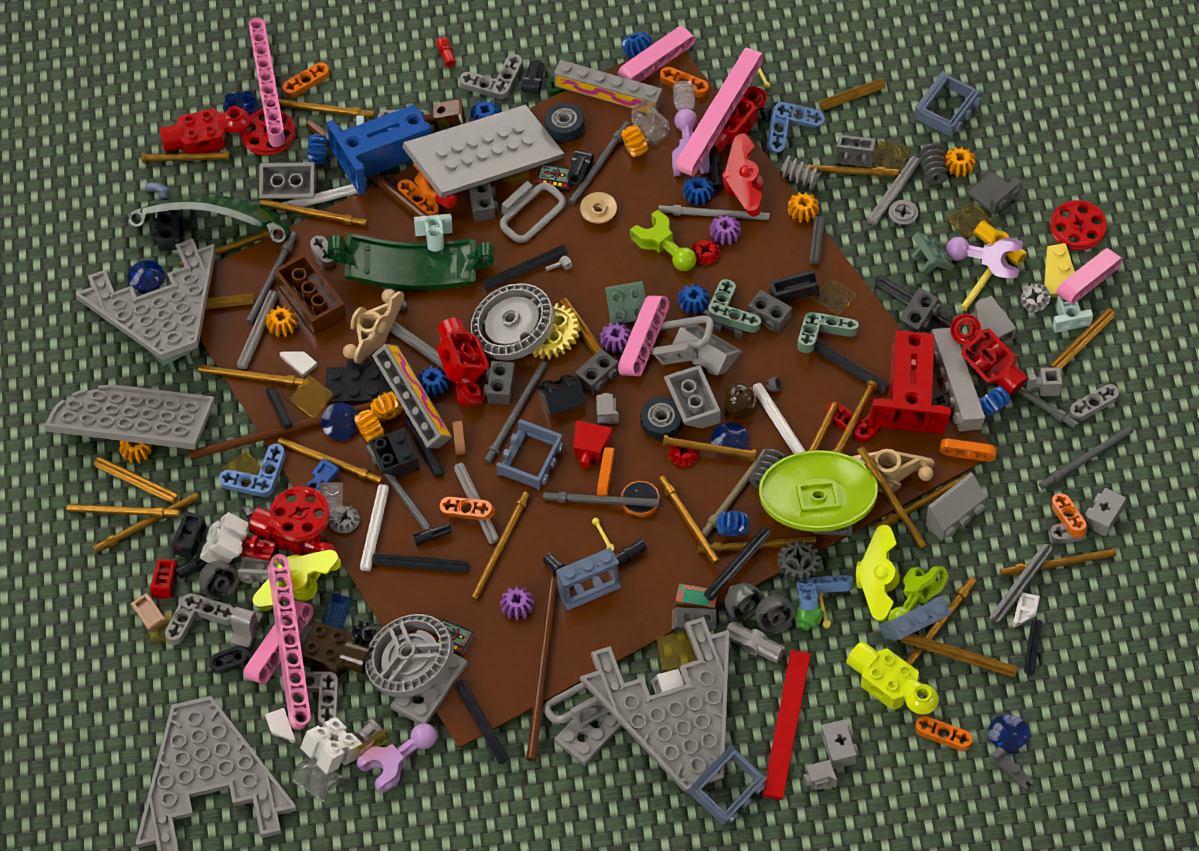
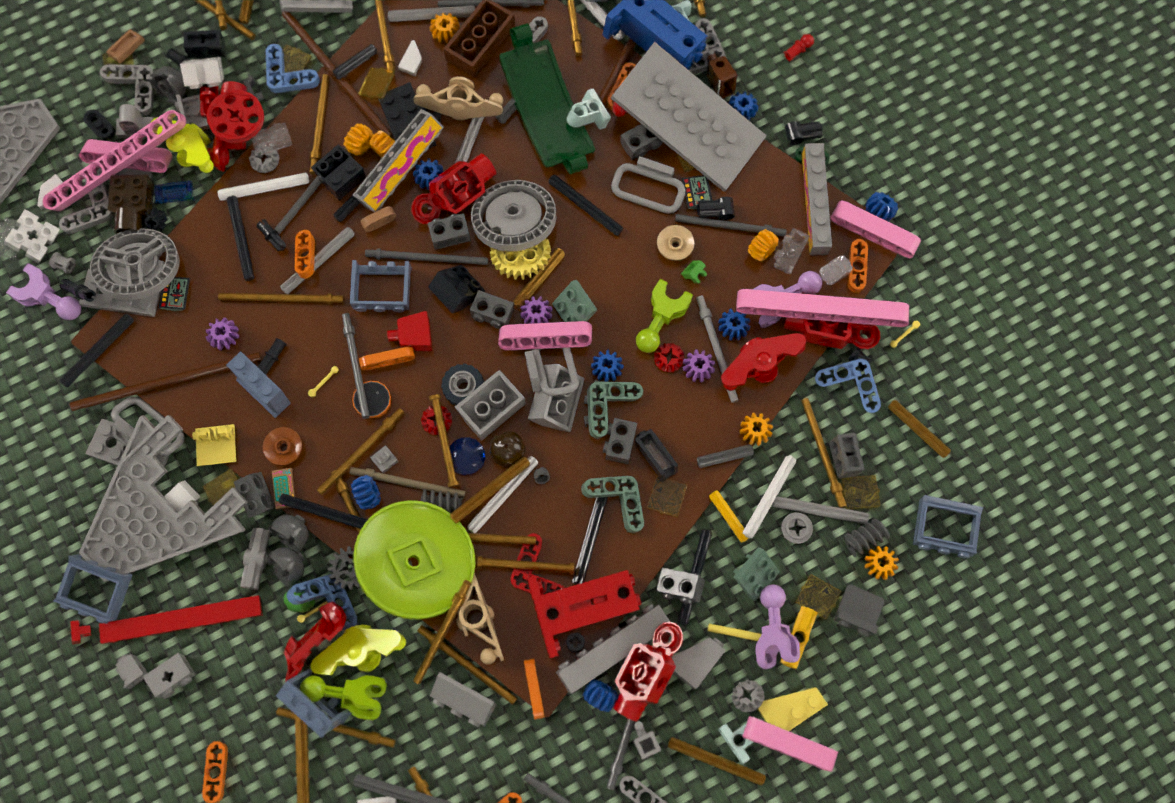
camera: 65 degrees right, 15 degrees up
red slope [150,559,177,599] -> none
blue plate [307,458,340,492] -> none
clear blue dish [321,403,358,440] -> none
clear yellow piece [357,728,389,756] -> none
light grey beam [460,54,522,99] -> none
black wheel [544,103,585,143] -> none
light grey hand [546,256,573,271] -> none
light grey window [596,393,619,425] -> none
black pin [615,539,647,566] -> none
black pin [709,153,724,190] -> none
light grey piece [780,155,821,190] -> none
neon yellow brick [846,641,939,715] -> none
red wedge [1050,200,1107,250] -> none
none -> black pin [59,279,96,302]
none -> red tile [70,620,91,645]
none -> light yellow hinge [192,424,236,466]
none -> dark orange dish [263,427,302,465]
none -> red piece [284,601,347,682]
none -> light grey tile [370,445,398,473]
none -> pearl gold axle [450,457,530,523]
none -> bright green tile [681,260,707,283]
none -> yellow axle [709,490,749,543]
none -> white axle [743,455,796,538]

